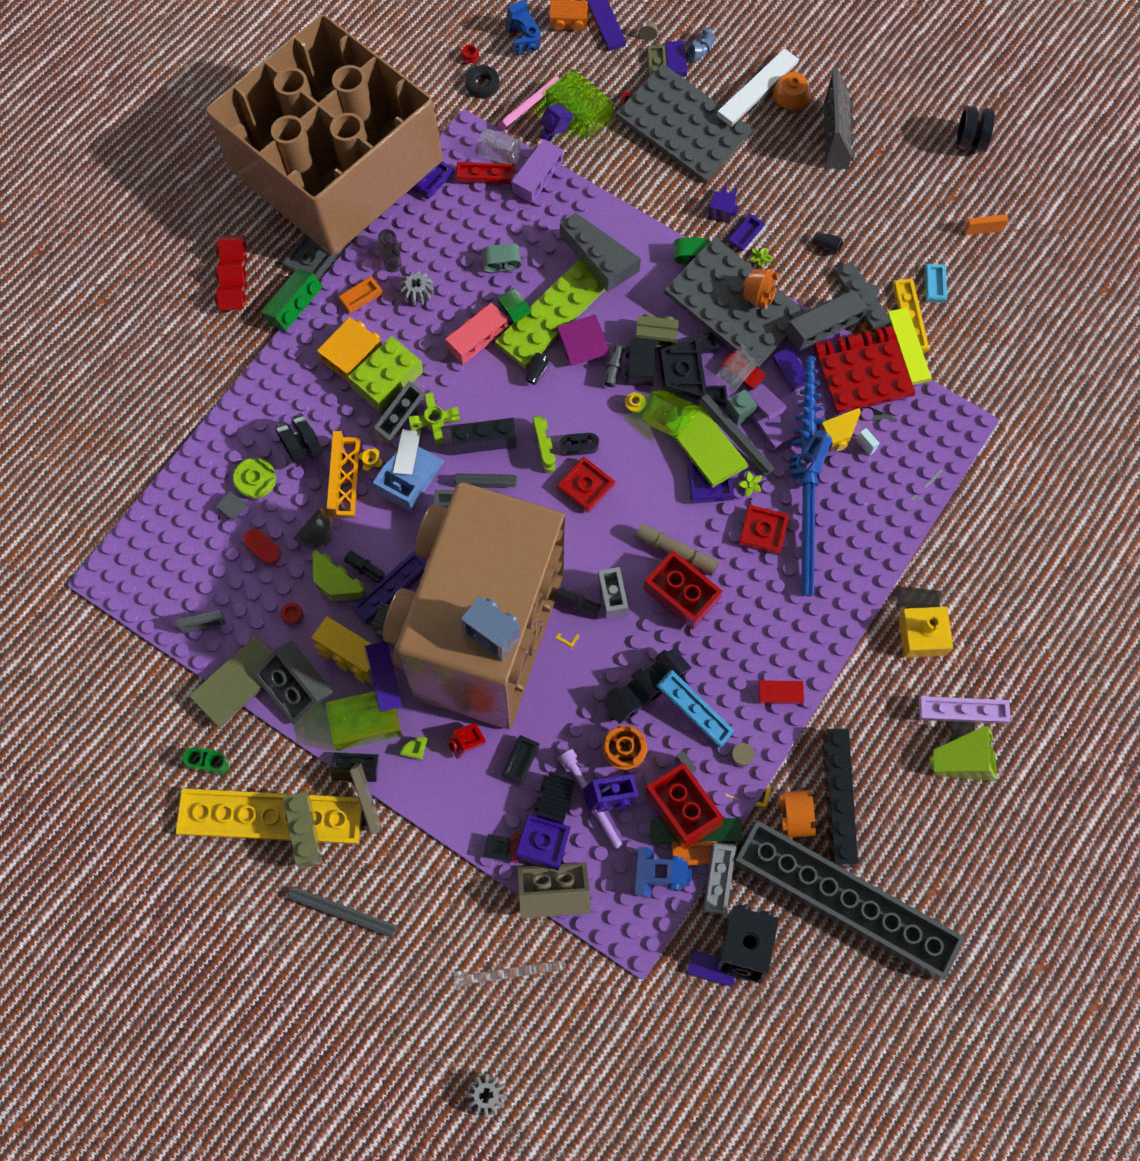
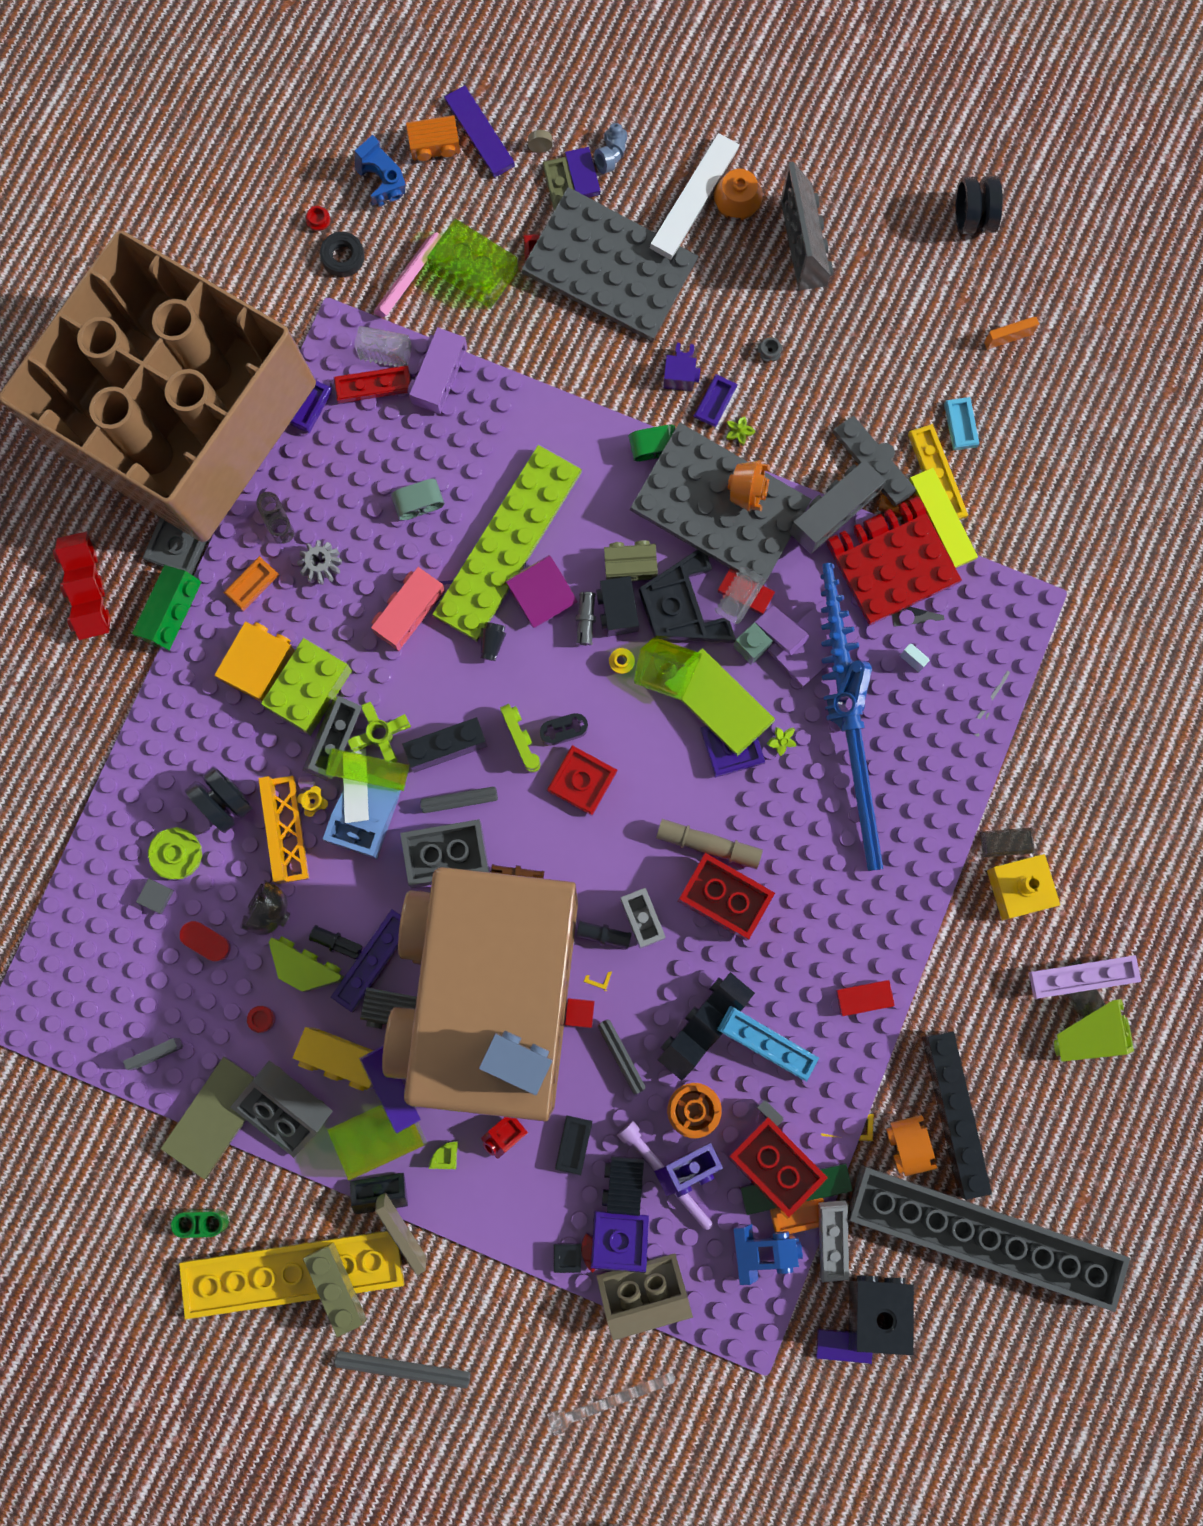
camera: 10 degrees left, 10 degrees up
green beam [497,288,532,324] -> none
dark purple brick [539,104,574,141] -> none
dark grey wedge [559,213,641,292] -> none
dark grey axle [699,394,774,476] -> none
dark tan tile [731,743,755,767] -> none
red tile [738,504,789,555] -> none
dark purple tile [772,347,806,391] -> none
black cone [812,232,843,255] -> none
yellow slope [819,408,861,452] -> none
none -> clear neon green tile [325,748,410,791]
none -> red tile [565,998,595,1028]
none -> dark grey axle [598,1019,645,1095]
none -> dark grey plate [758,337,782,362]

